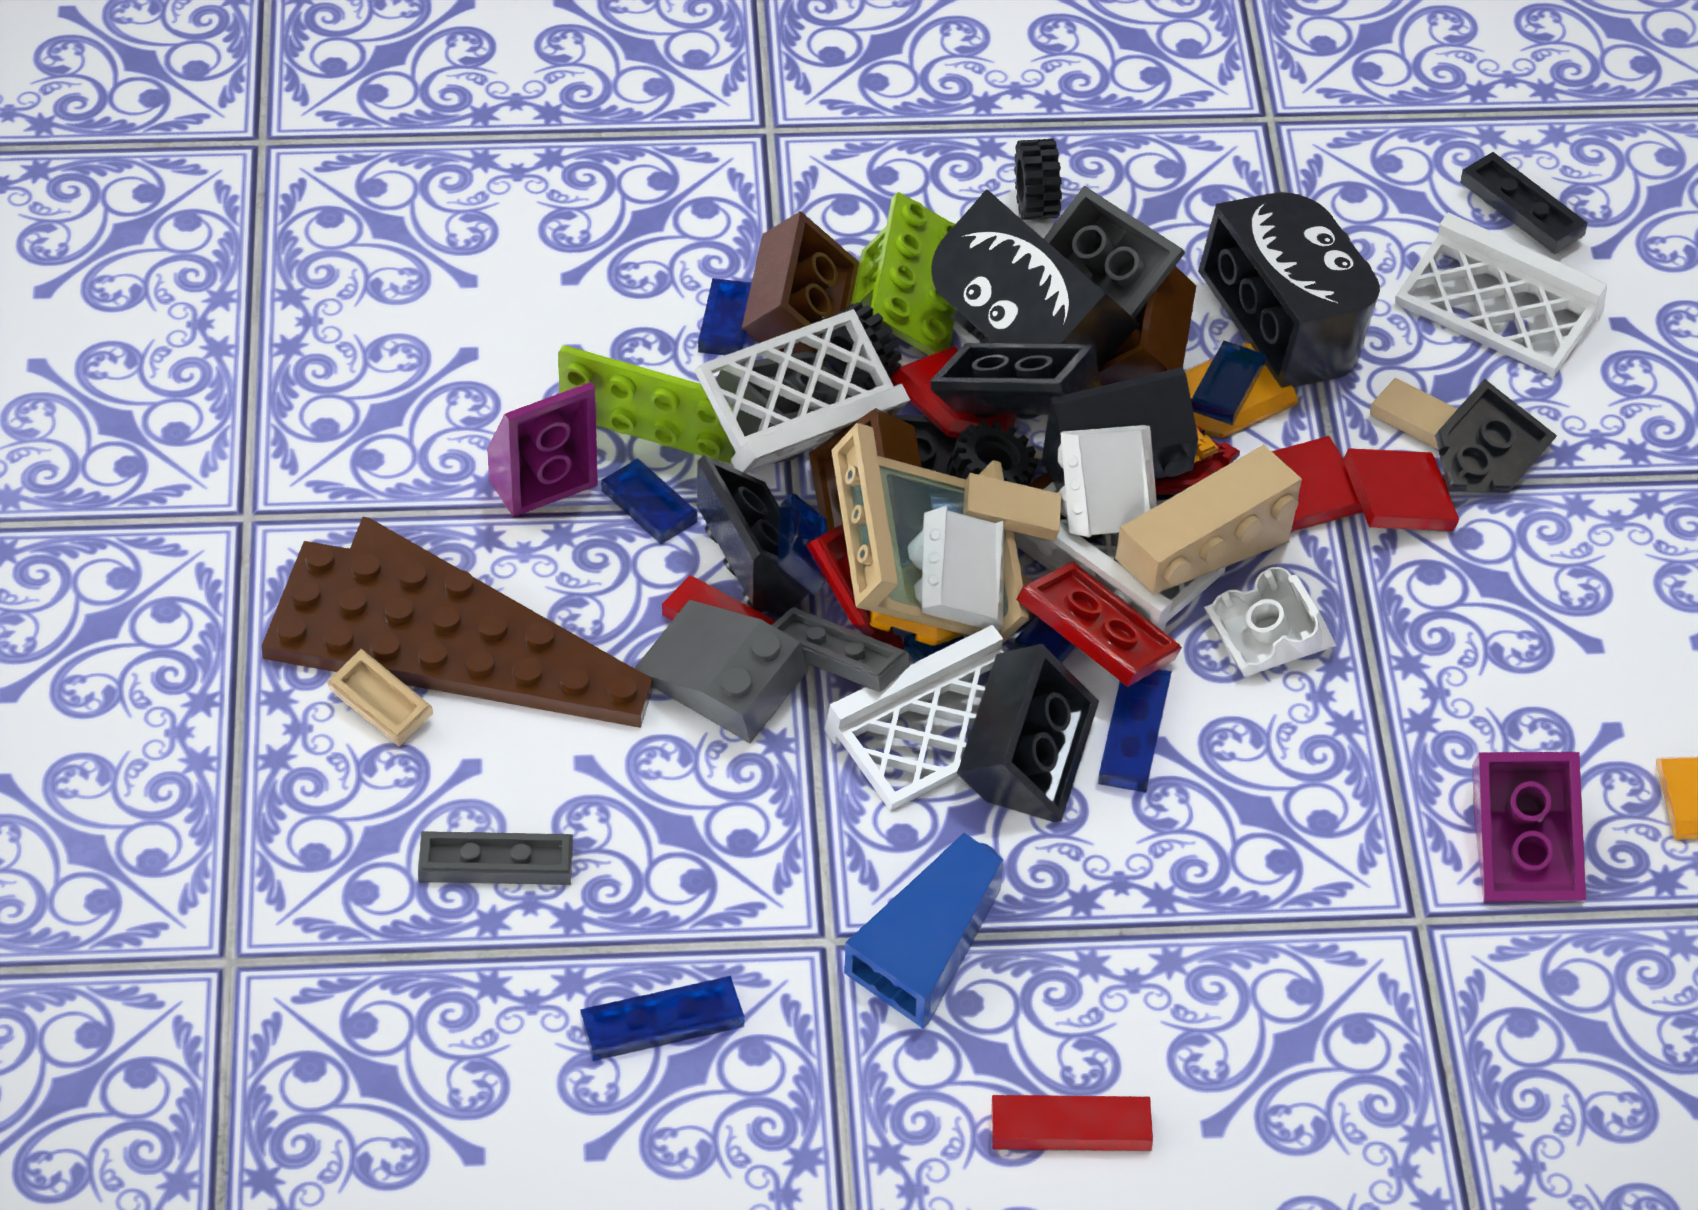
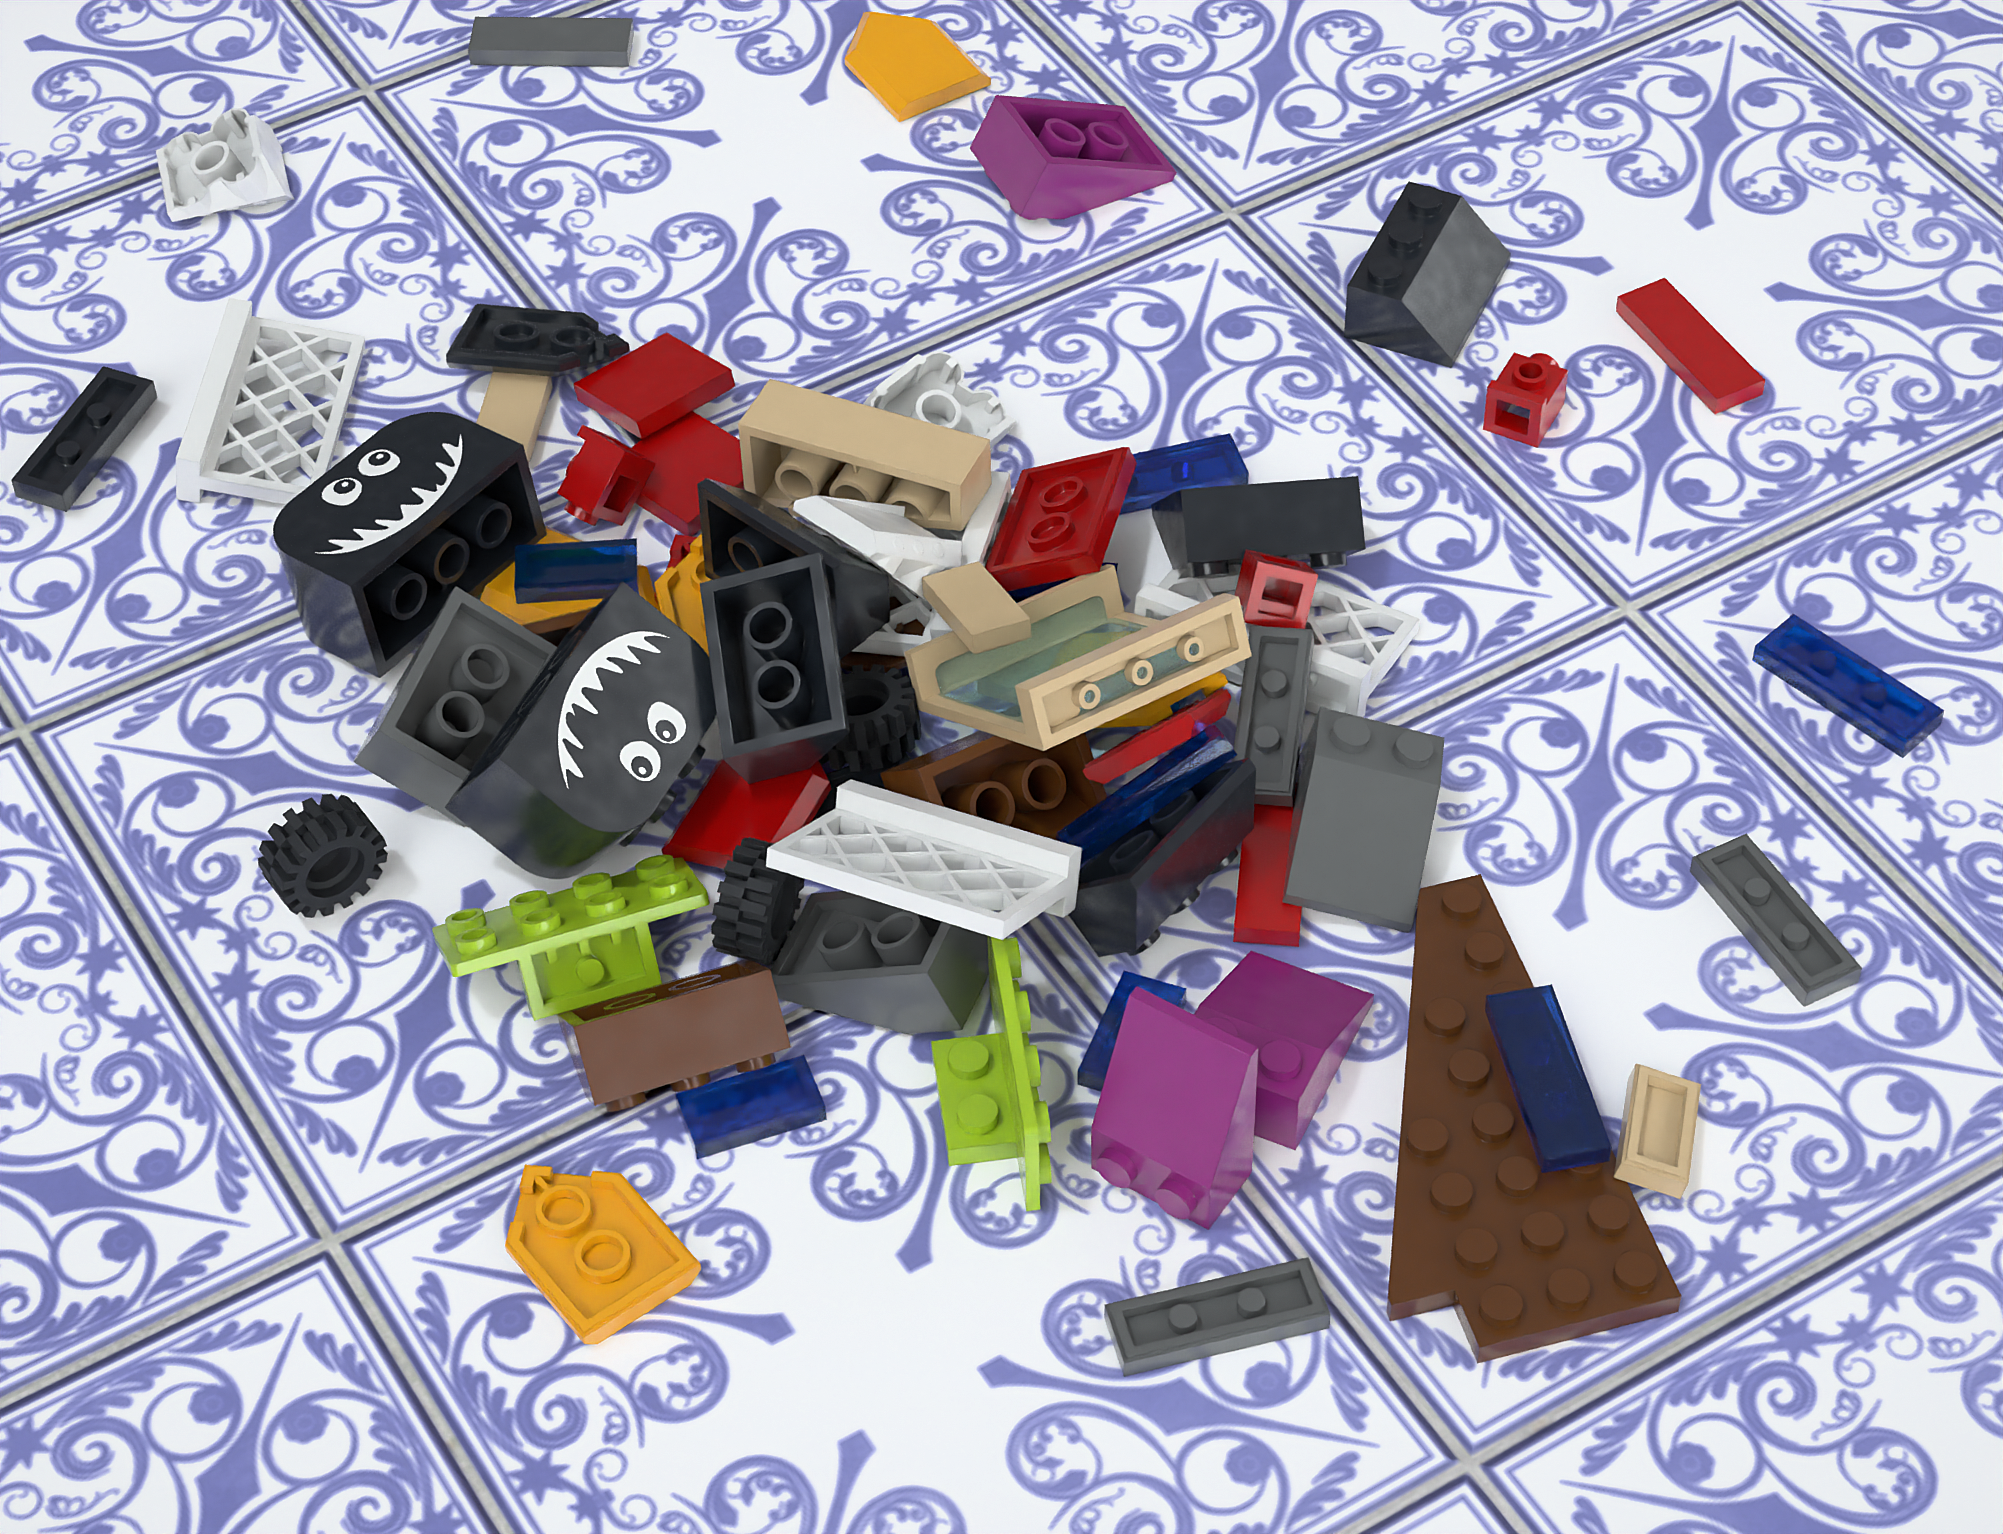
camera: 115 degrees left, 0 degrees up
blue slope [844,833,1003,1029] -> none
white slope [907,505,1005,631] -> none
none -> light orange tile [505,1164,701,1344]
none -> red brick [557,424,656,526]
none -> dark grey tile [1104,1257,1330,1377]
none -> magenta slope [1194,951,1374,1151]
none -> red brick [1235,549,1318,629]
none -> black slope [1344,181,1511,368]
none -> red brick [1483,352,1568,448]
none -> clear blue tile [1485,984,1612,1173]

